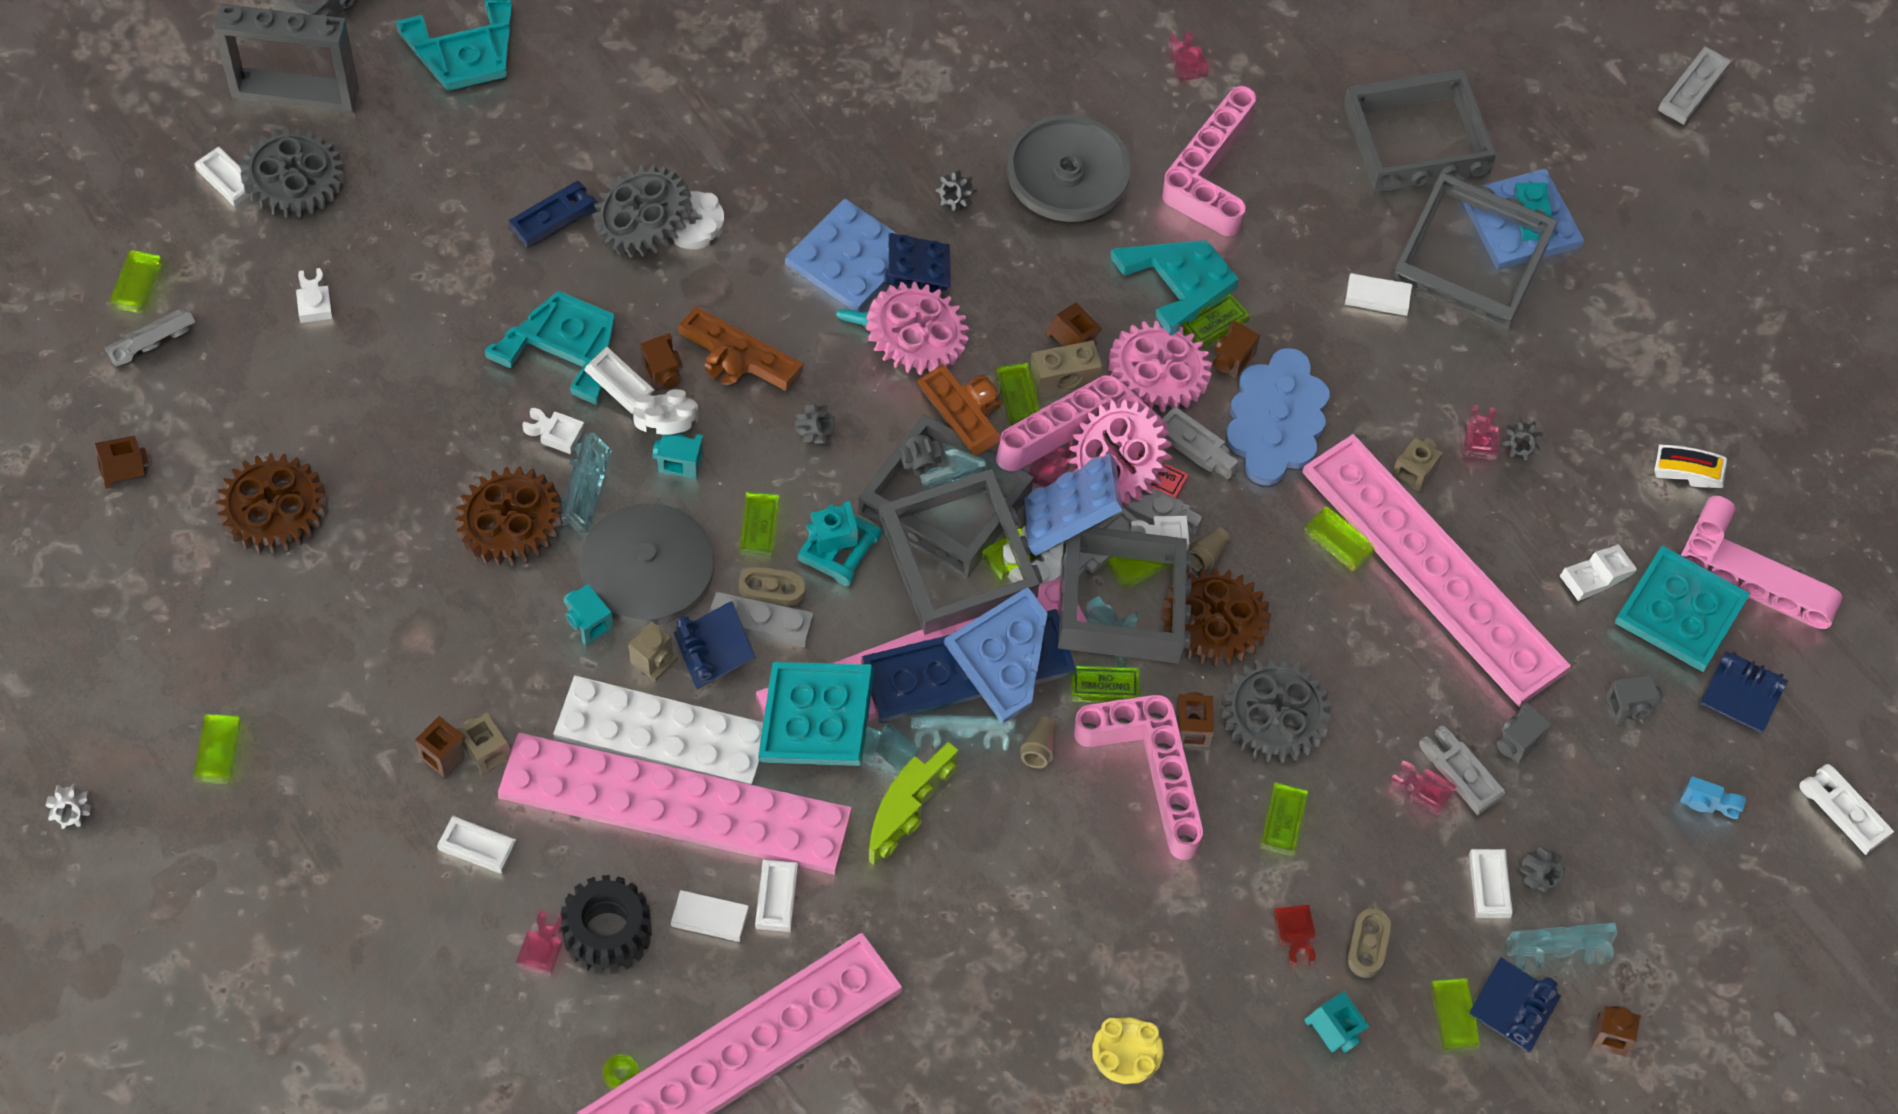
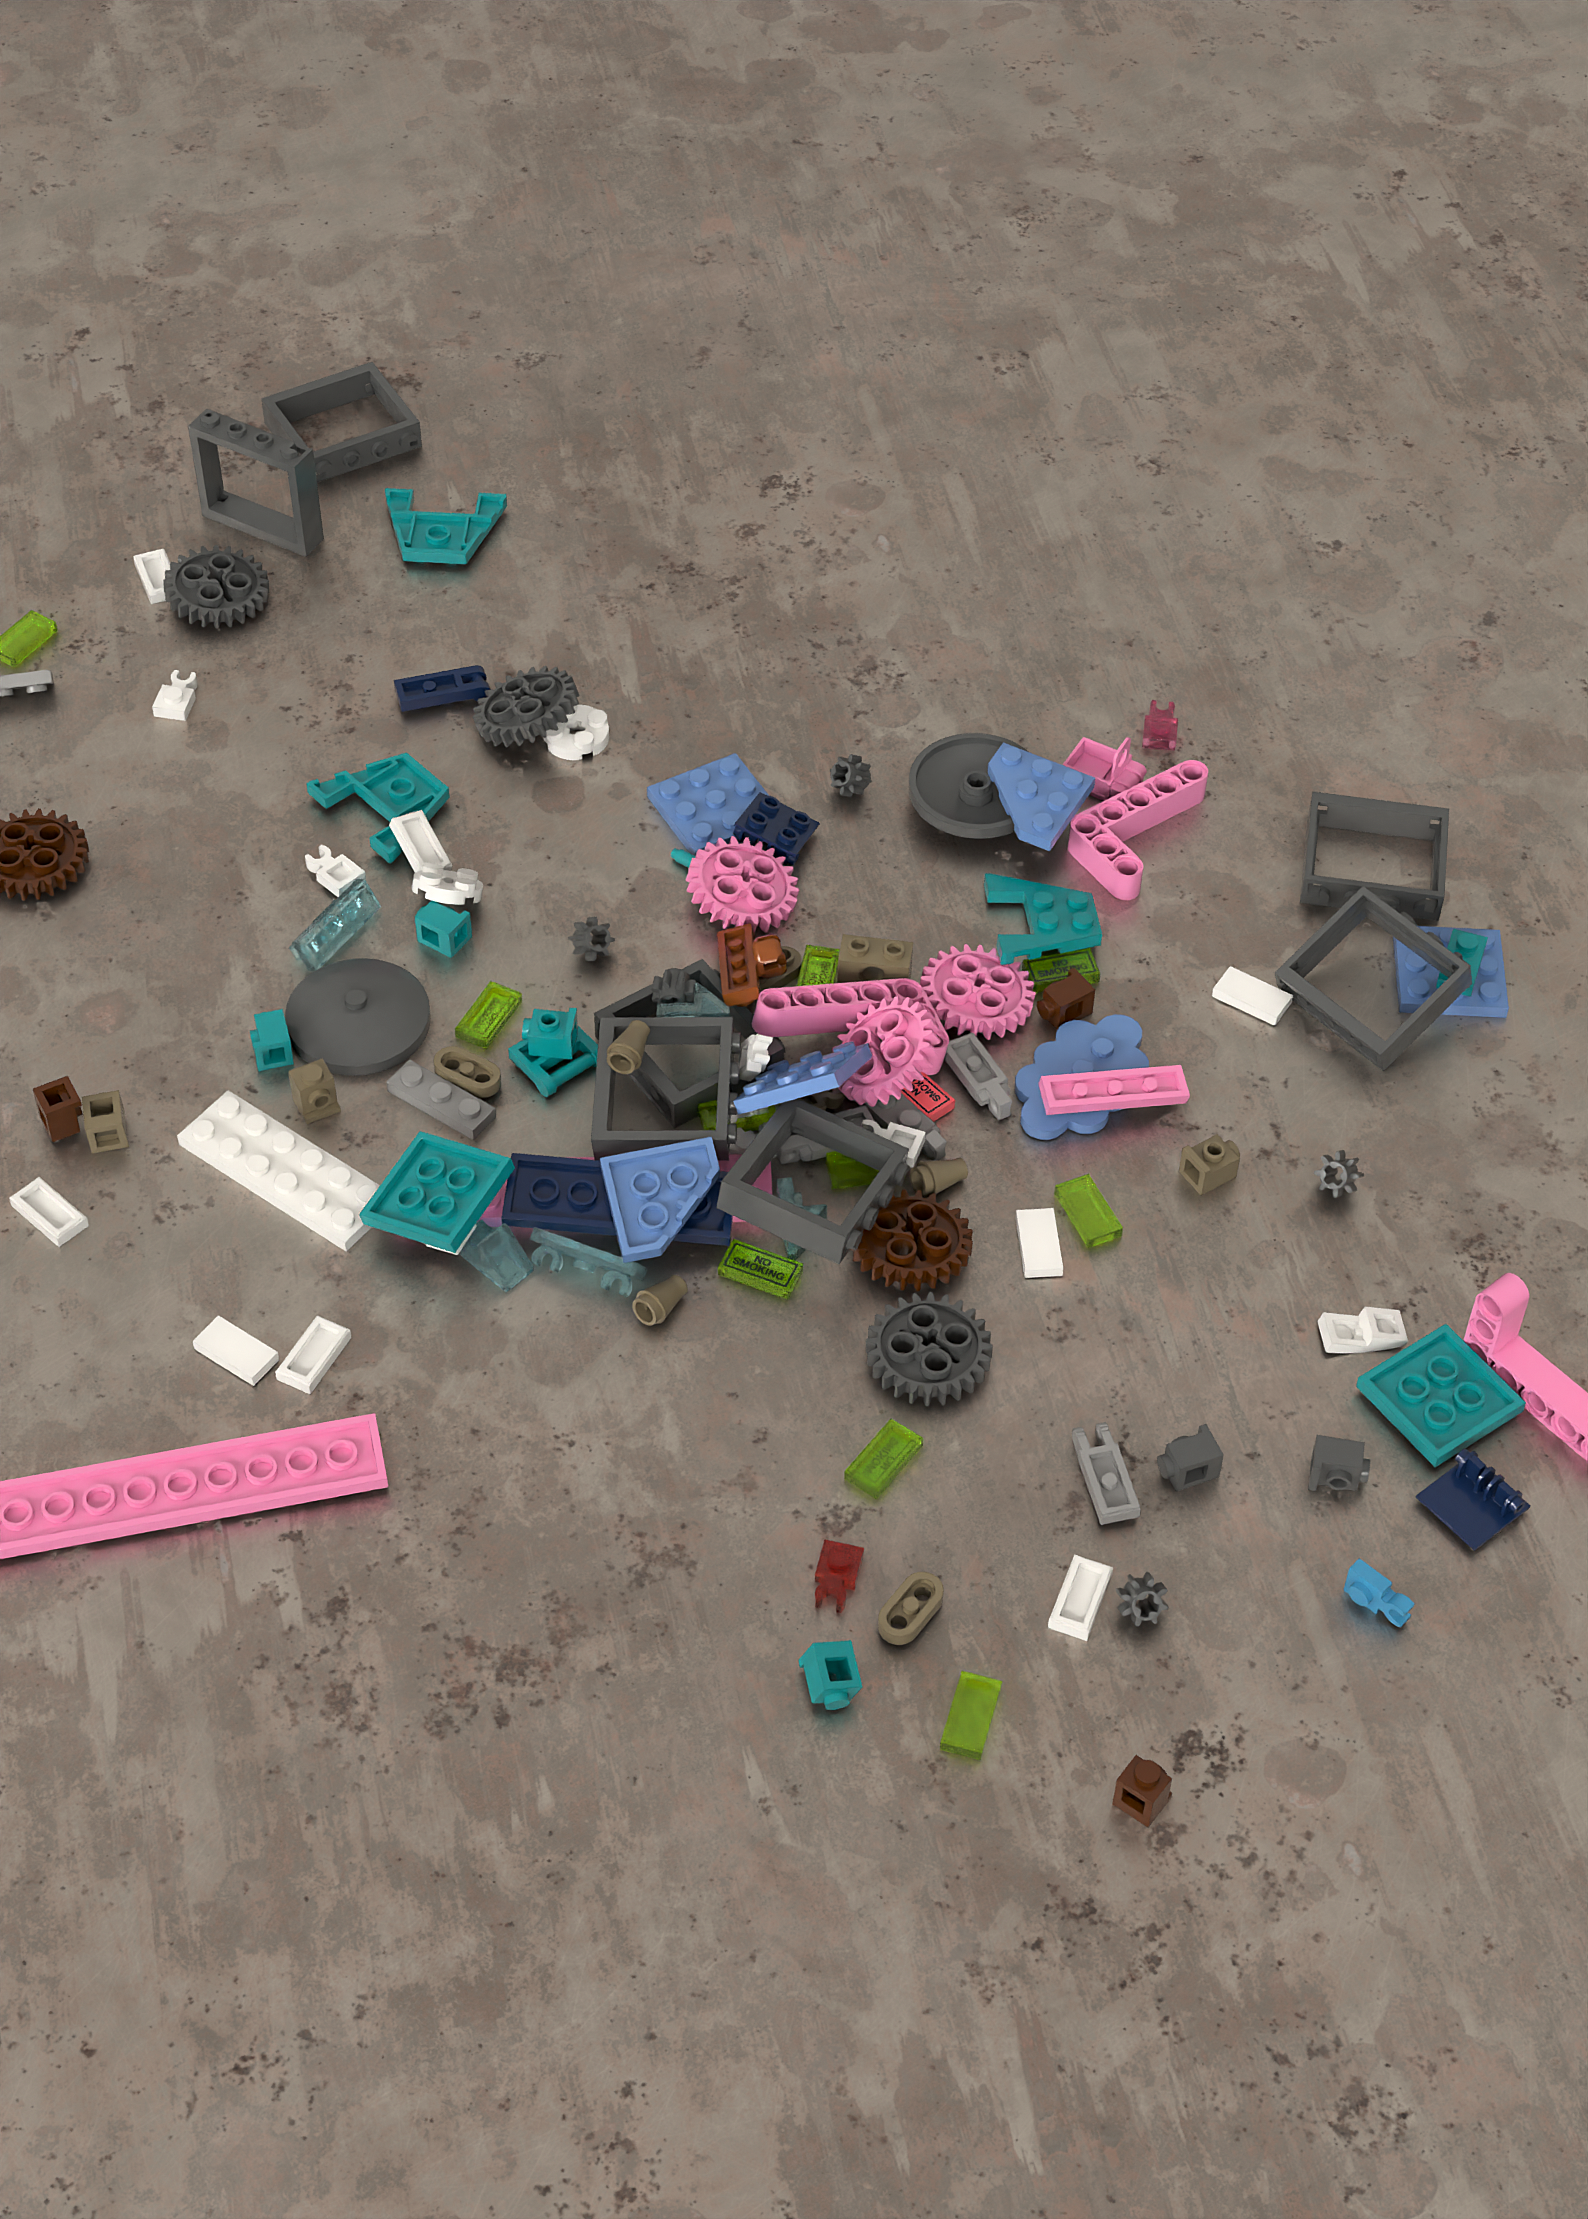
camera: 25 degrees right, 10 degrees down
reddish brown gear [455,466,564,566] -> none
bright pink plate [498,733,852,875] -> none
clear pink plate [516,910,562,977] -> none
black tyre [560,875,652,974] -> none
clear neon green plate [602,1054,639,1090] -> none
reddish brown brick [640,333,683,391] -> none
dark blue hinge [673,601,756,689] -> none
dark orange plate [678,306,804,391] -> none
lime slope [869,742,958,865] -> none
clear pink plate [1029,441,1073,487] -> none
reddish brown brick [1044,302,1102,346] -> none
bright pink beam [1074,695,1203,860] -> none
light yellow dish [1092,1017,1164,1084] -> none
reddish brown brick [1177,692,1214,748] -> none
bright pink plate [1302,434,1571,707] -> none
clear pink plate [1390,761,1456,817] -> none
clear pink plate [1463,405,1499,461] -> none
dark blue hinge [1468,957,1561,1053] -> none
clear light blue plate [1505,923,1617,970] -> none
slope [1654,445,1728,488] -> none
white plate [1799,764,1894,855] -> none
none -> dark tan cone [607,1020,650,1074]
none -> white plate [738,1034,773,1081]
none -> medium blue plate [988,742,1095,851]
none -> white tile [1015,1208,1063,1278]
none -> bright pink plate [1038,1065,1190,1115]
none -> bright pink piece [1063,737,1147,801]

